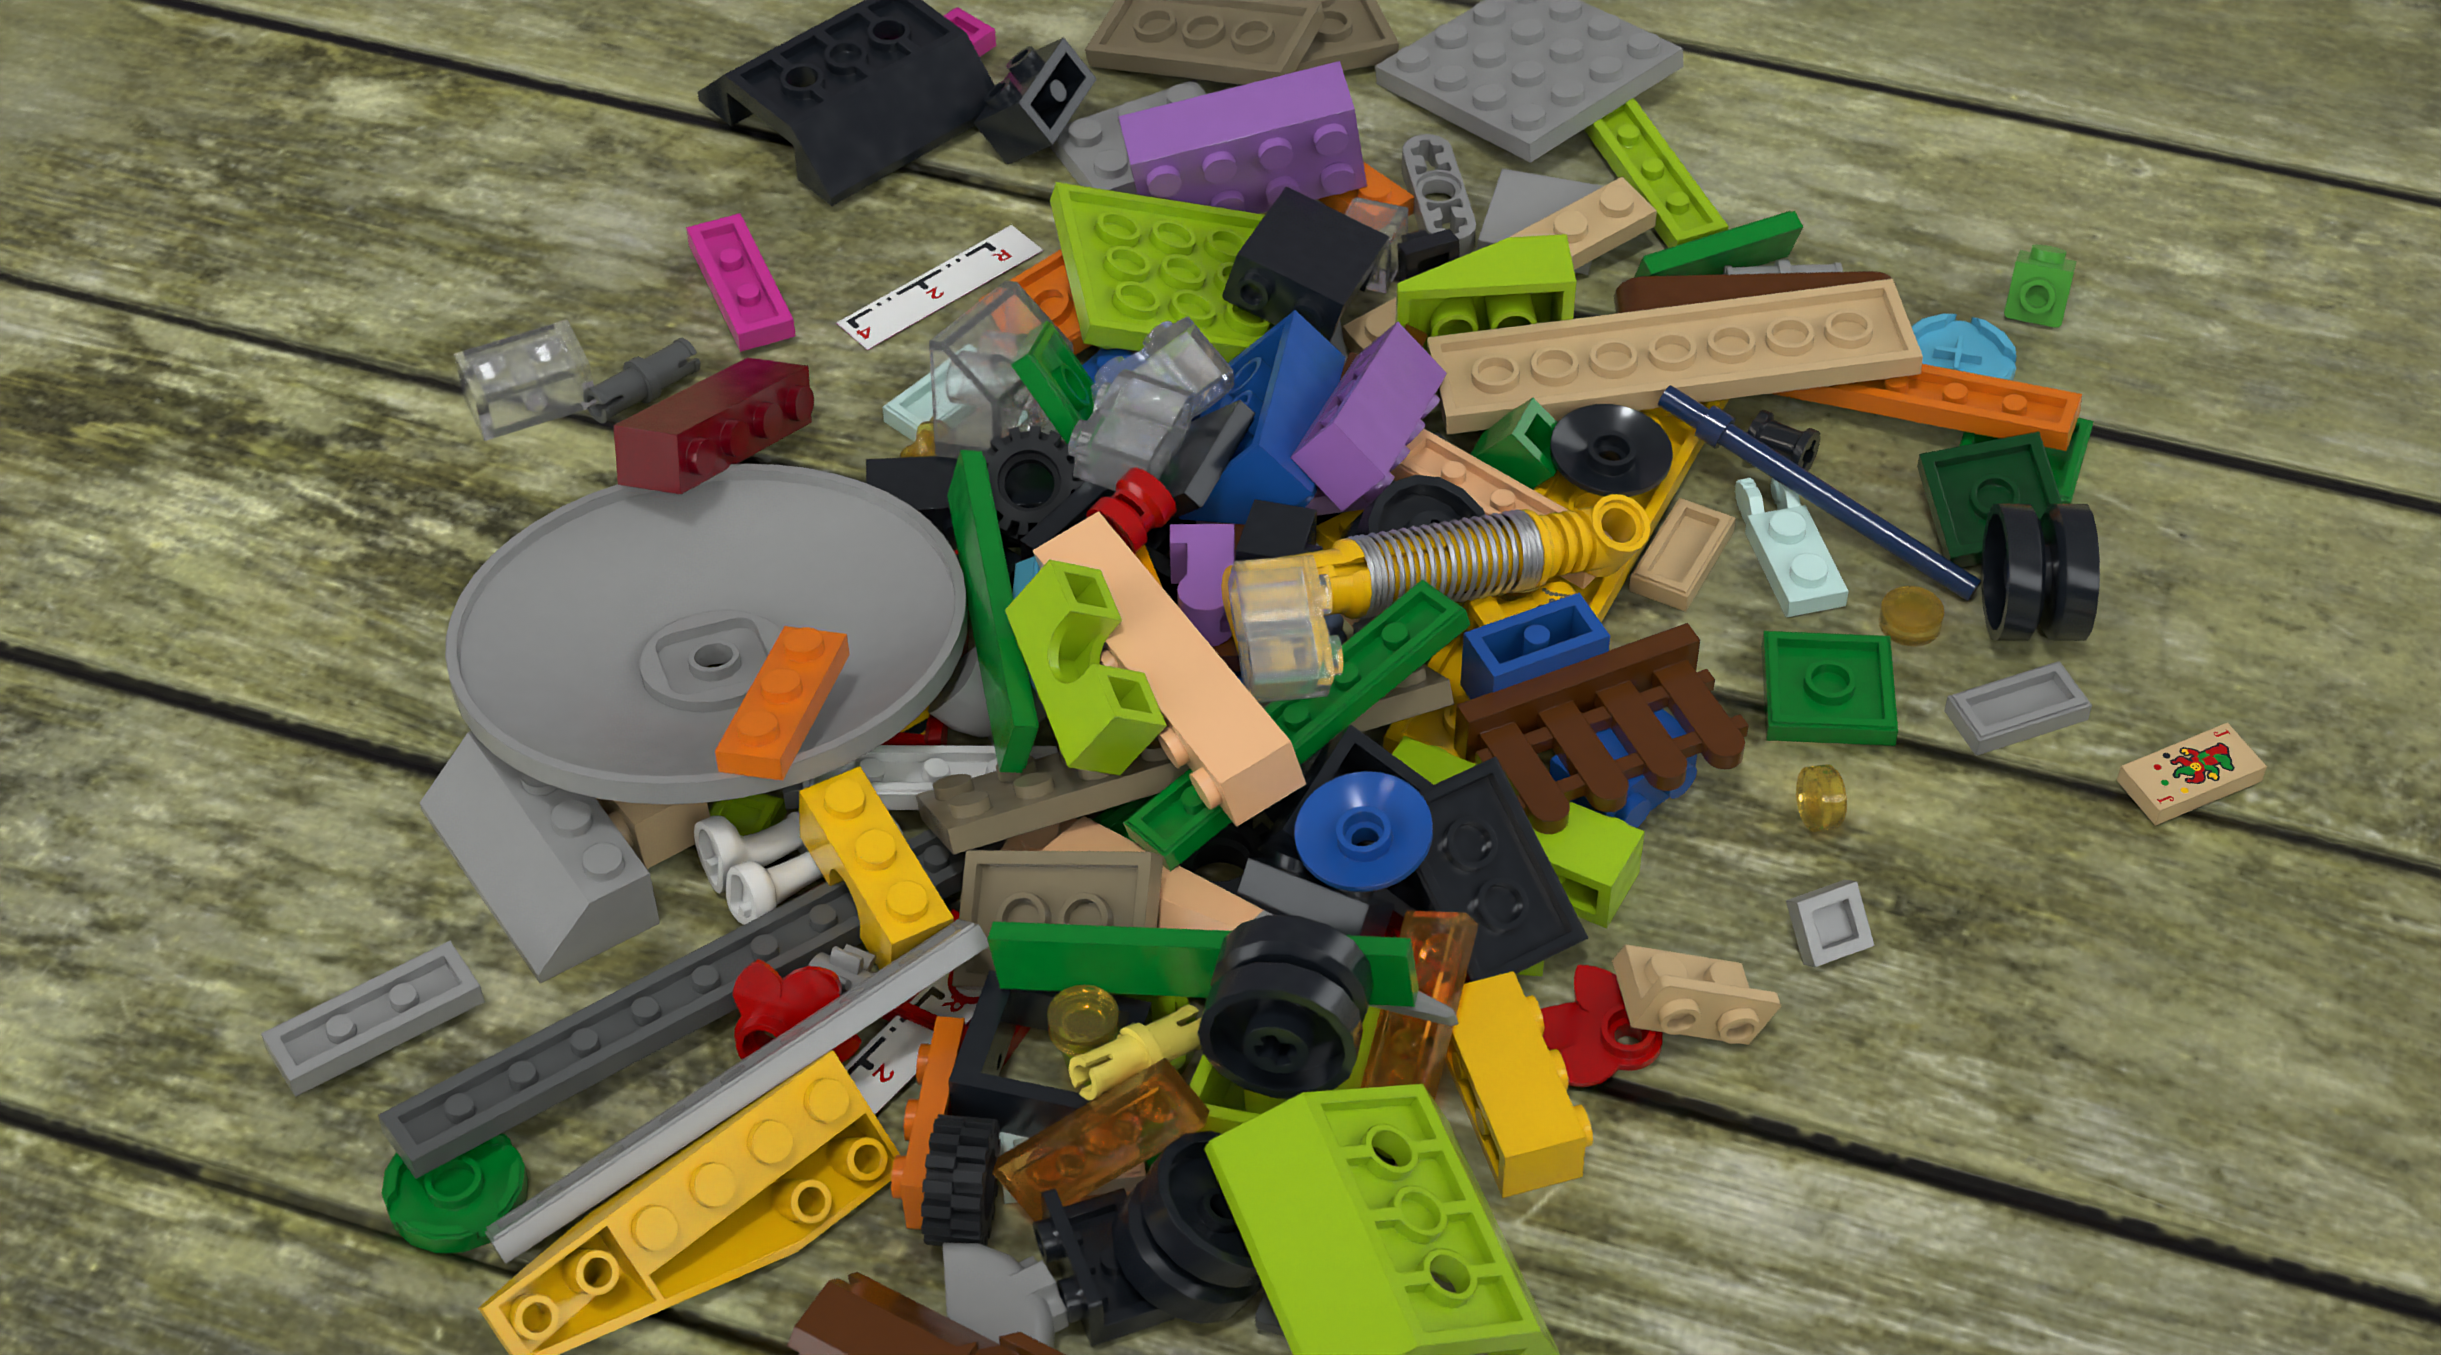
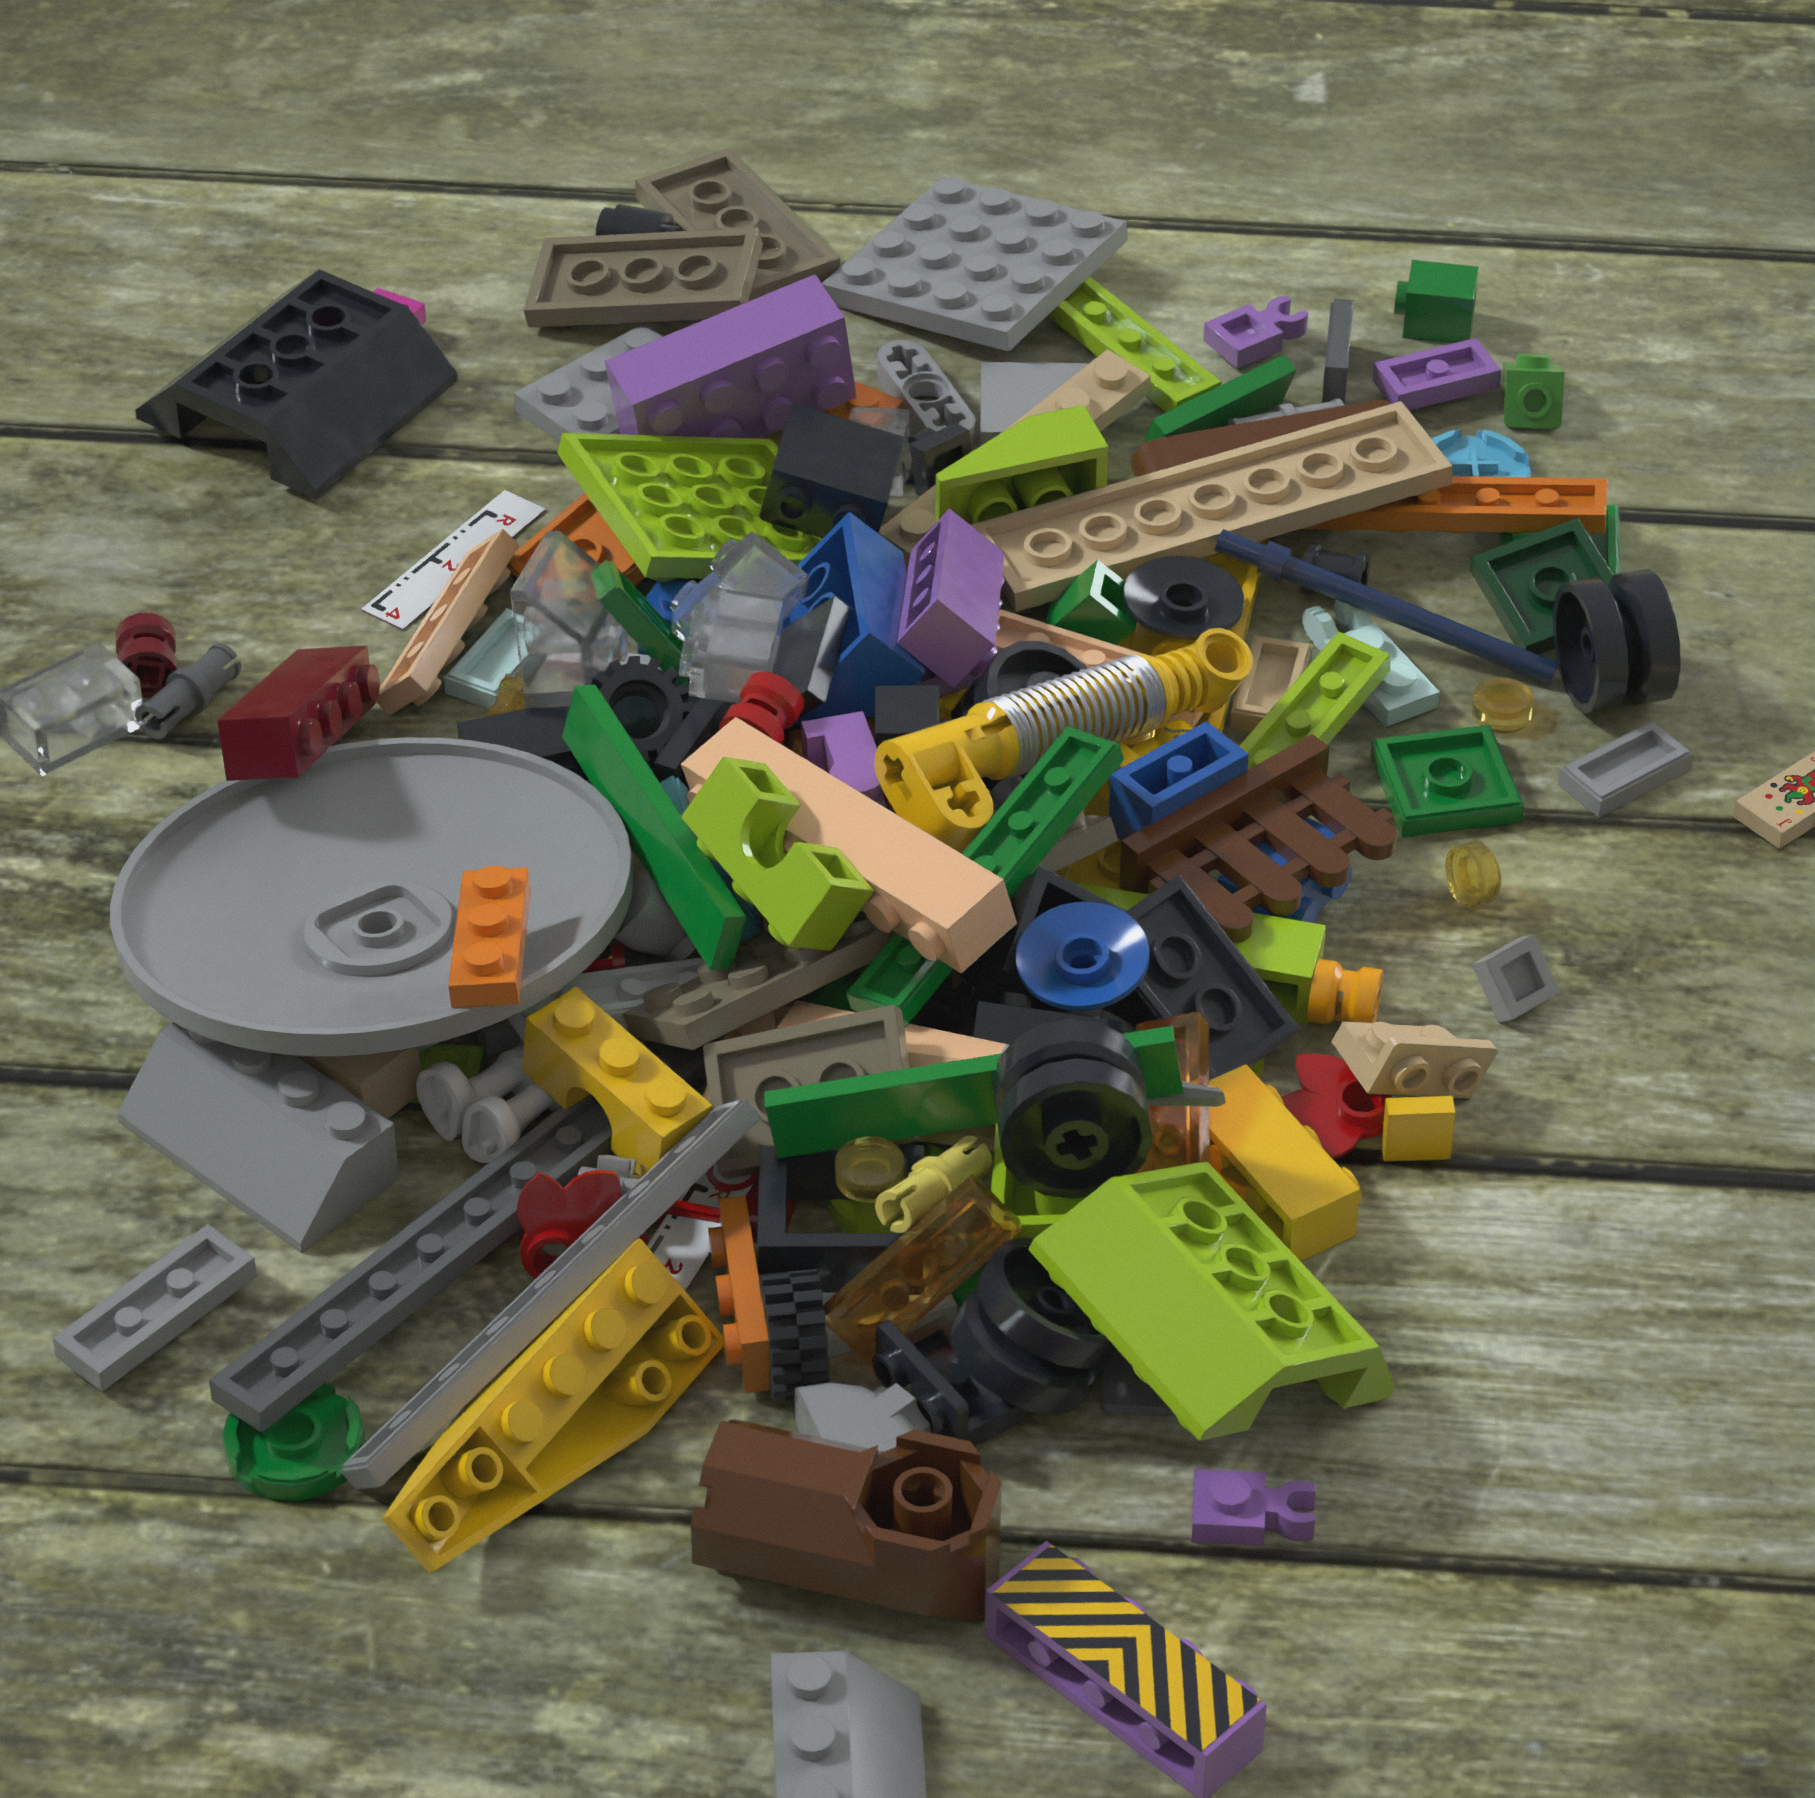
camera: 15 degrees left, 5 degrees down
dark pink plate [686,213,796,352] -> none
black brick [974,37,1097,165] -> none
clear brick [1228,555,1343,703] -> none
none -> dark red wheel [115,613,177,698]
none -> light nougat plate [375,529,519,716]
none -> medium lavender plate [1203,296,1308,369]
none -> lime plate [1239,631,1390,769]
none -> light orange wheel [1307,958,1384,1025]
none -> dark grey tile [1322,299,1354,405]
none -> medium lavender plate [1373,338,1501,410]
none -> yellow tile [1381,1096,1455,1161]
none -> green brick [1394,260,1479,343]

